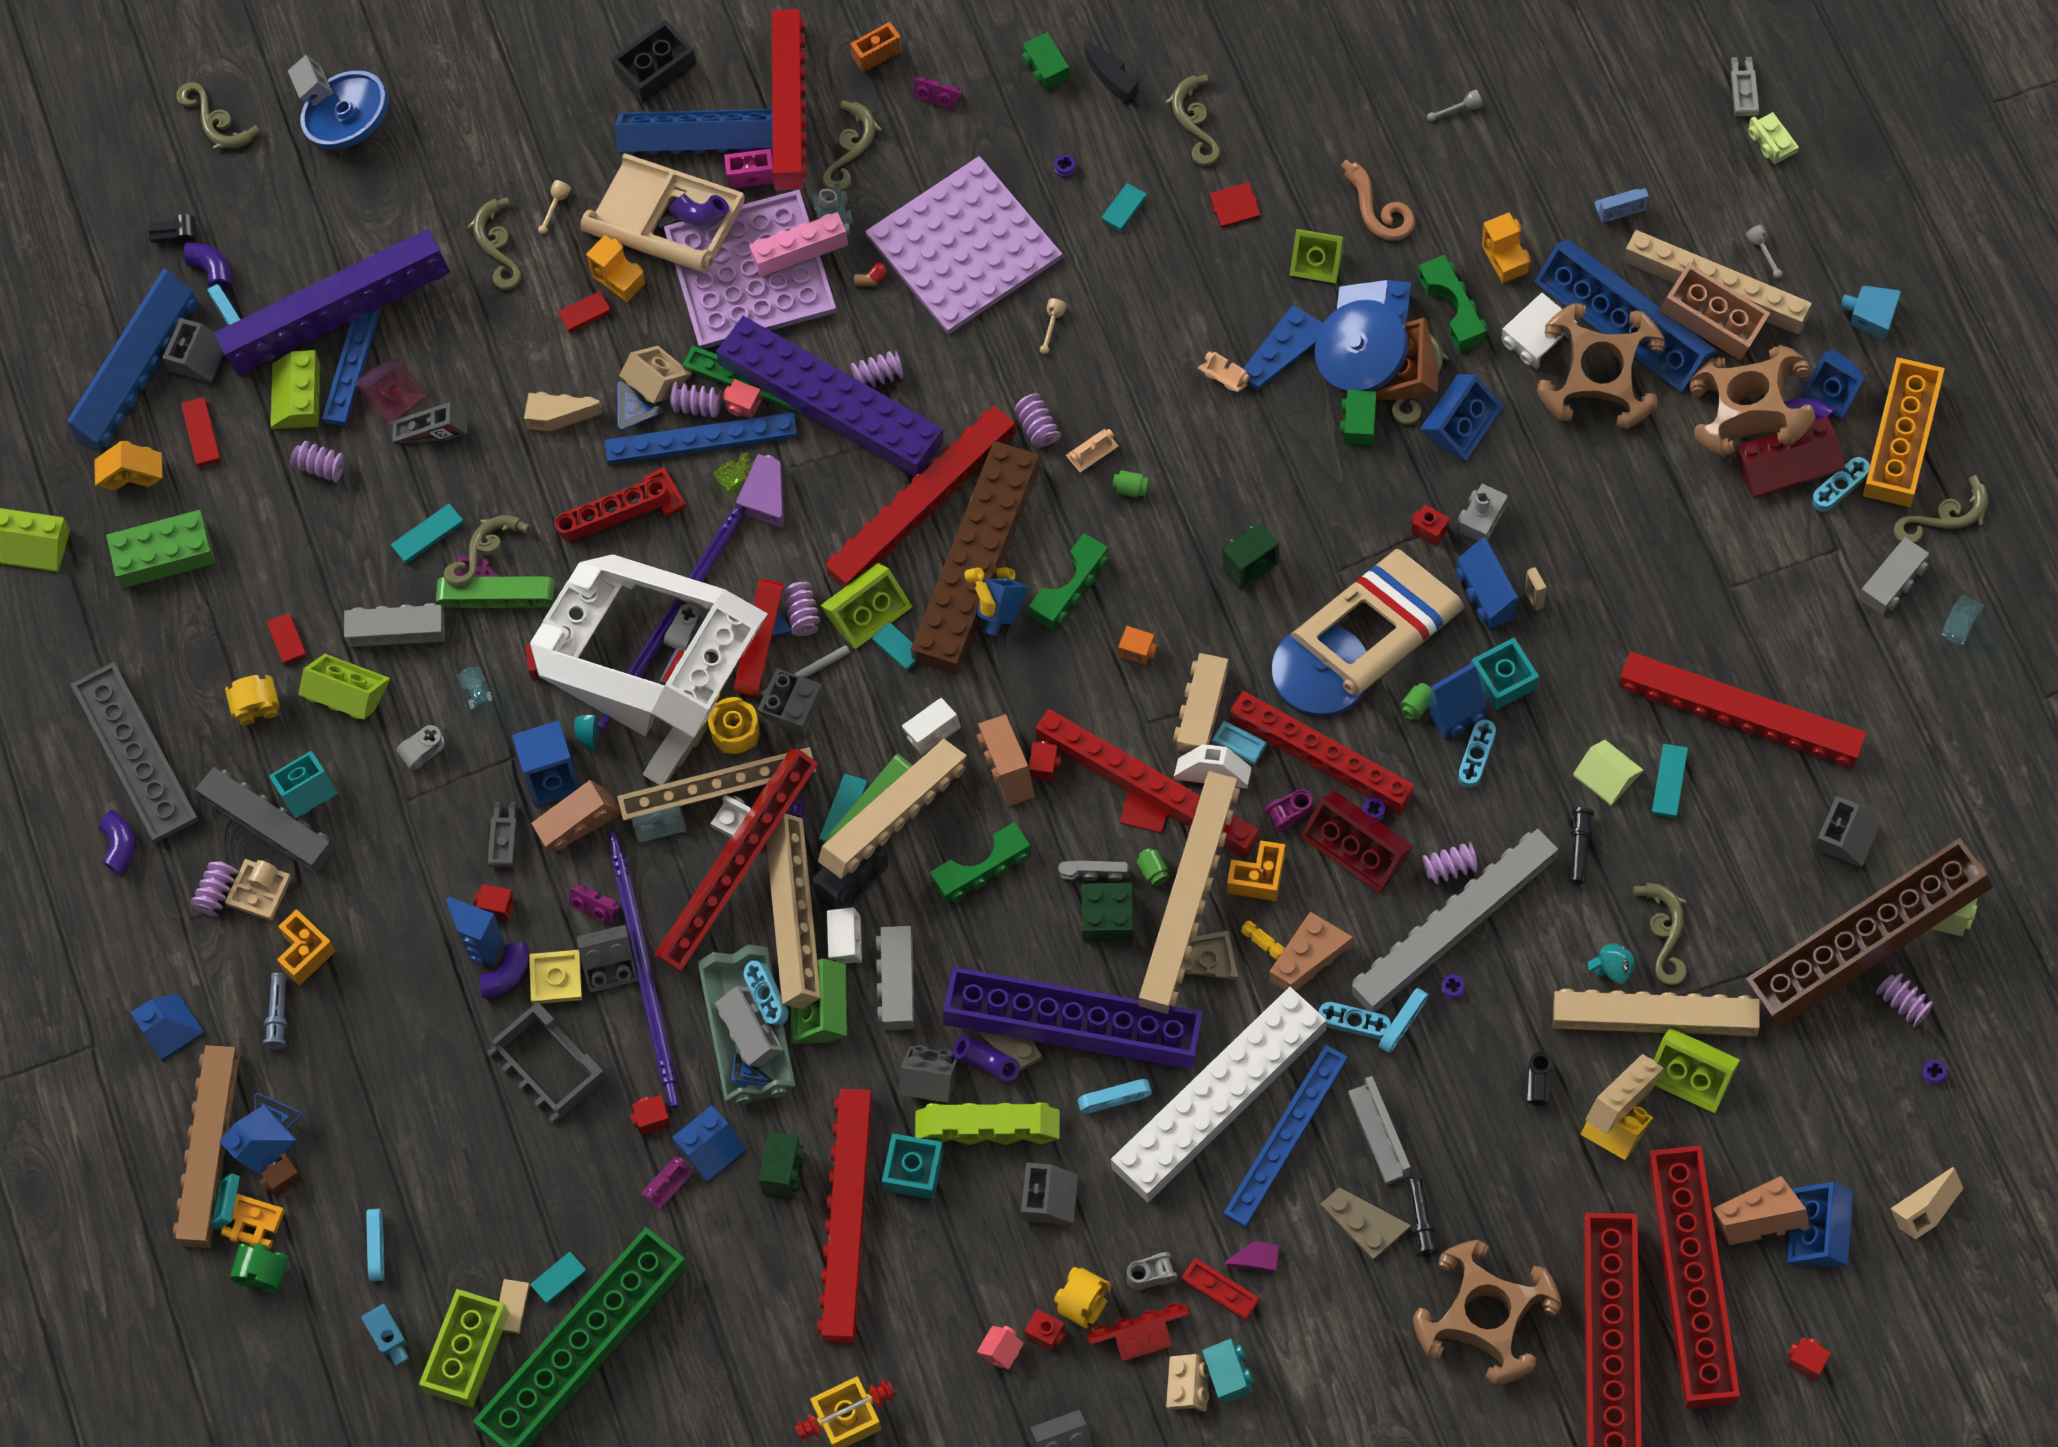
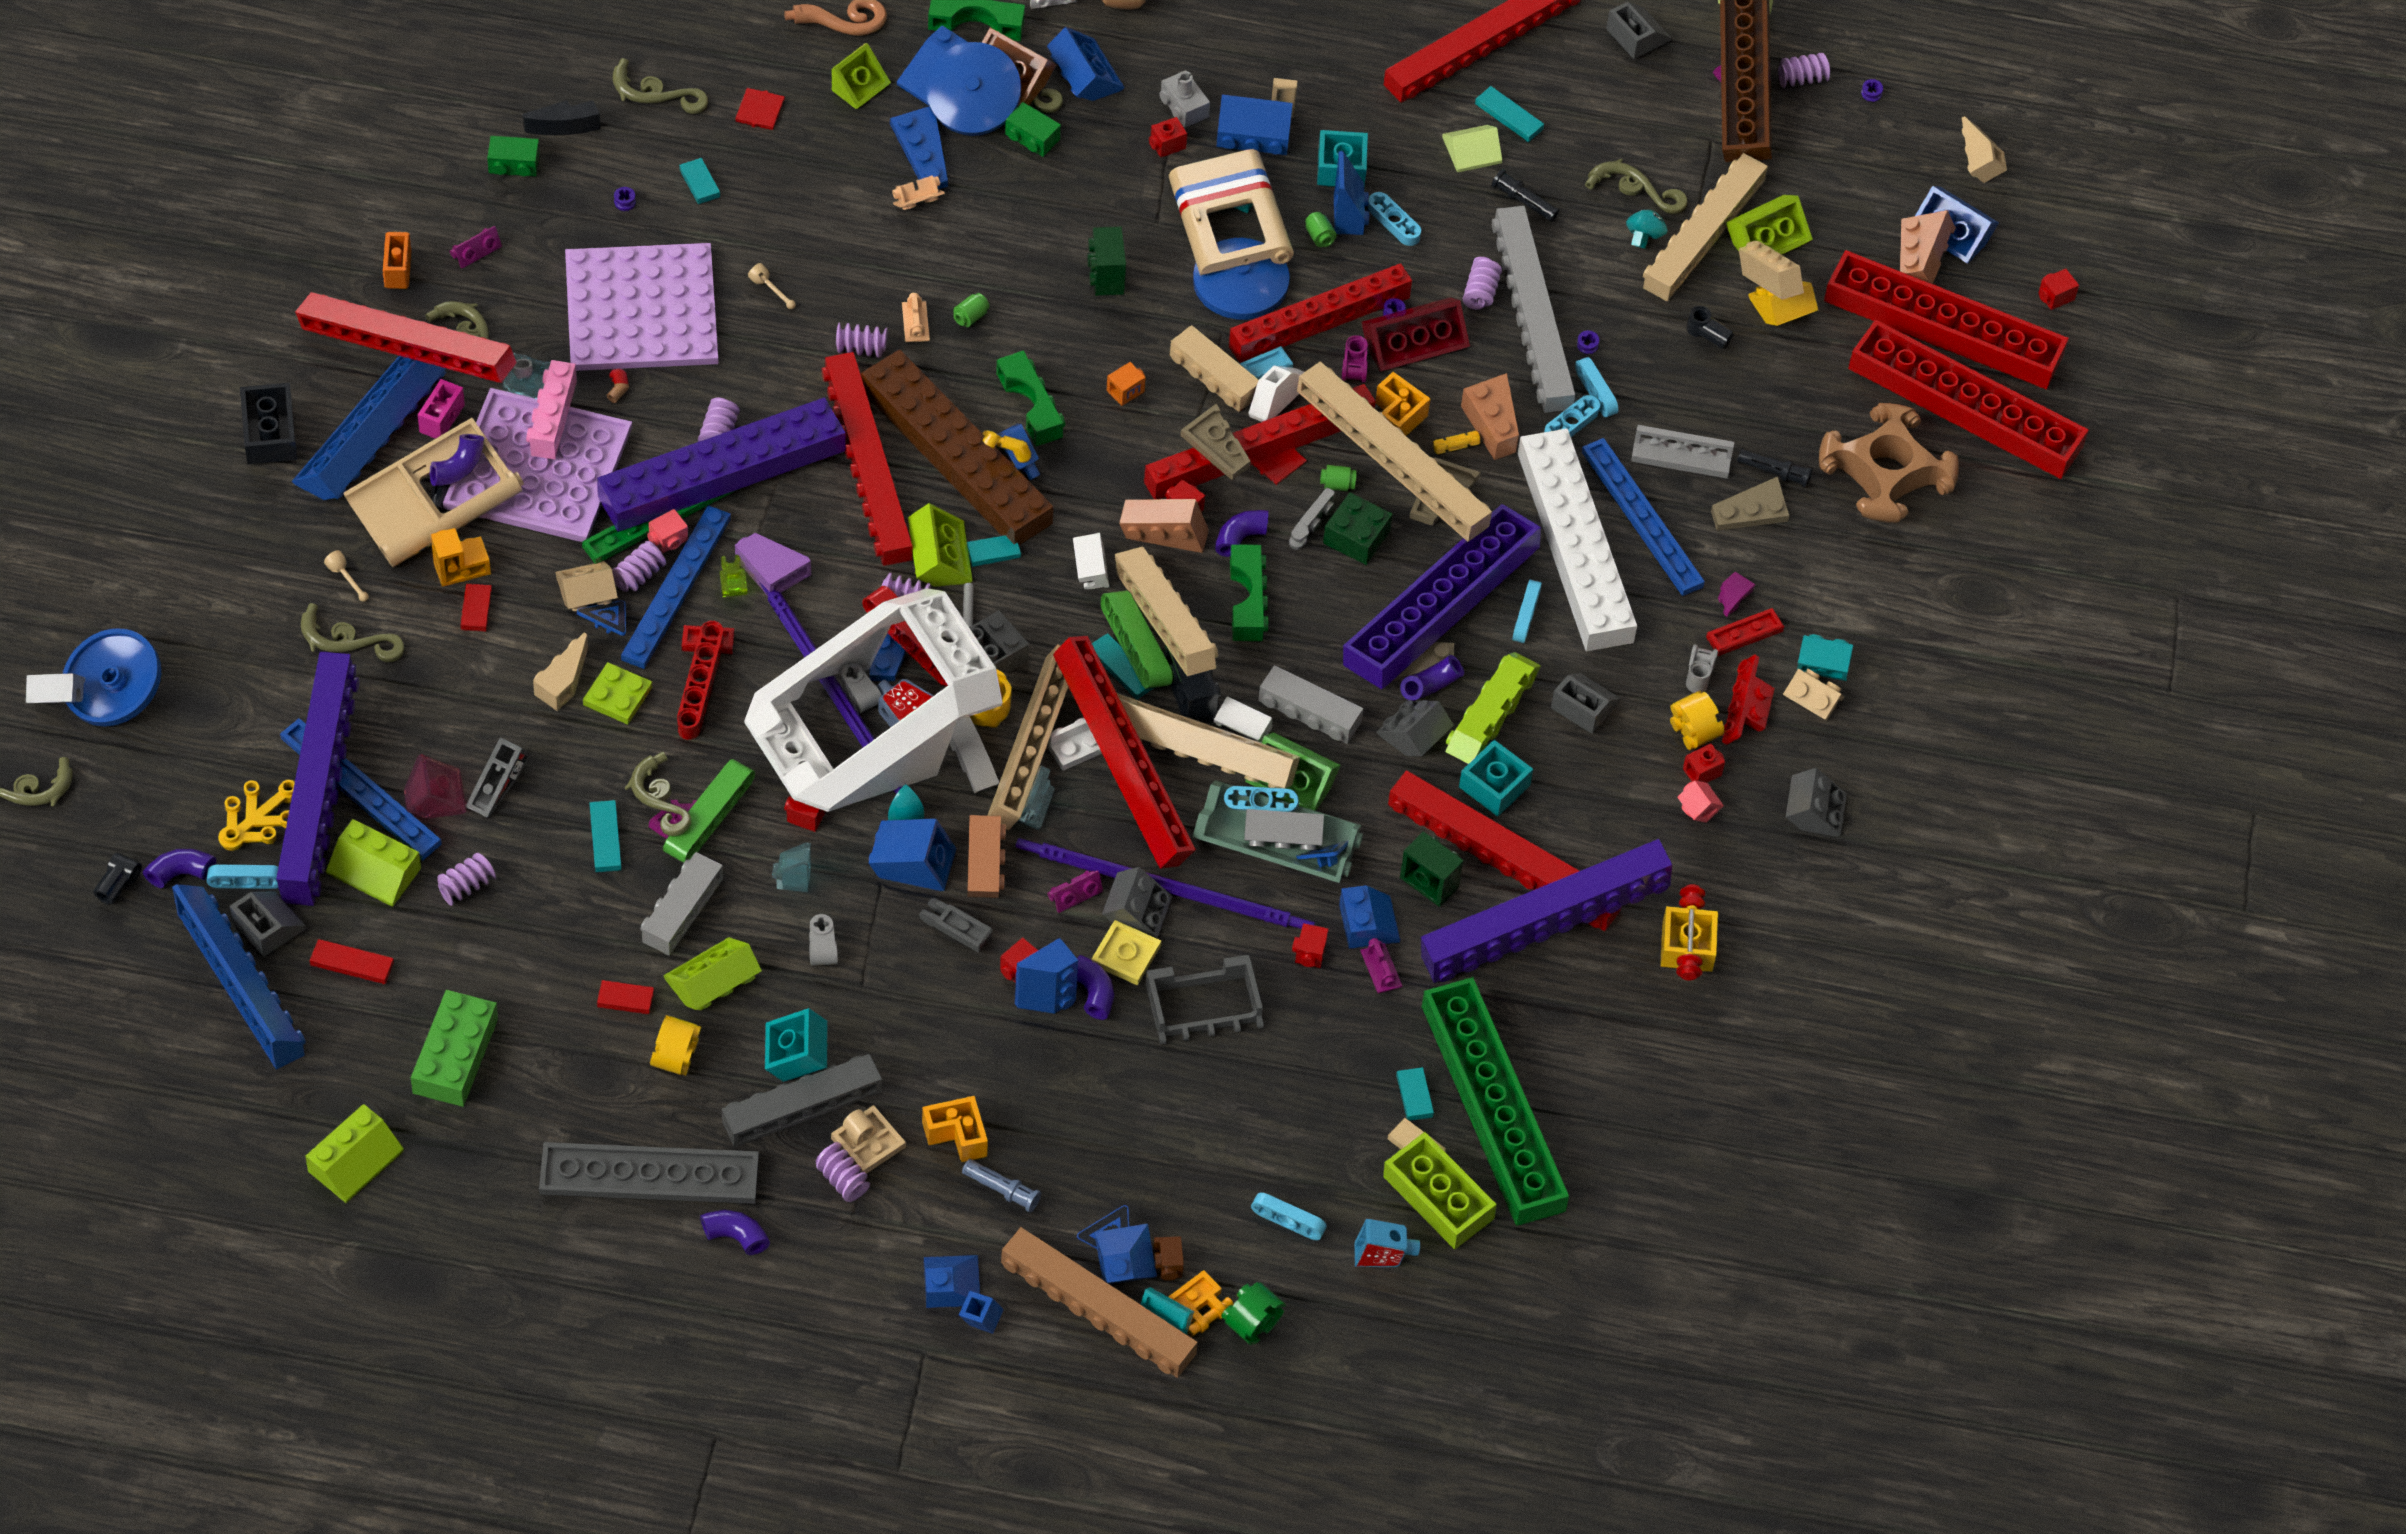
camera: 70 degrees left, 10 degrees down
light orange brick [95,441,162,491] -> none
none -> yellow plant [218,780,295,851]
none -> lime plate [583,662,653,725]
none -> blue brick [959,1291,1004,1334]
none -> dark tan wing [1181,404,1250,480]
none -> dark purple cylinder [1215,510,1268,557]
none -> dark purple brick [1421,839,1672,983]

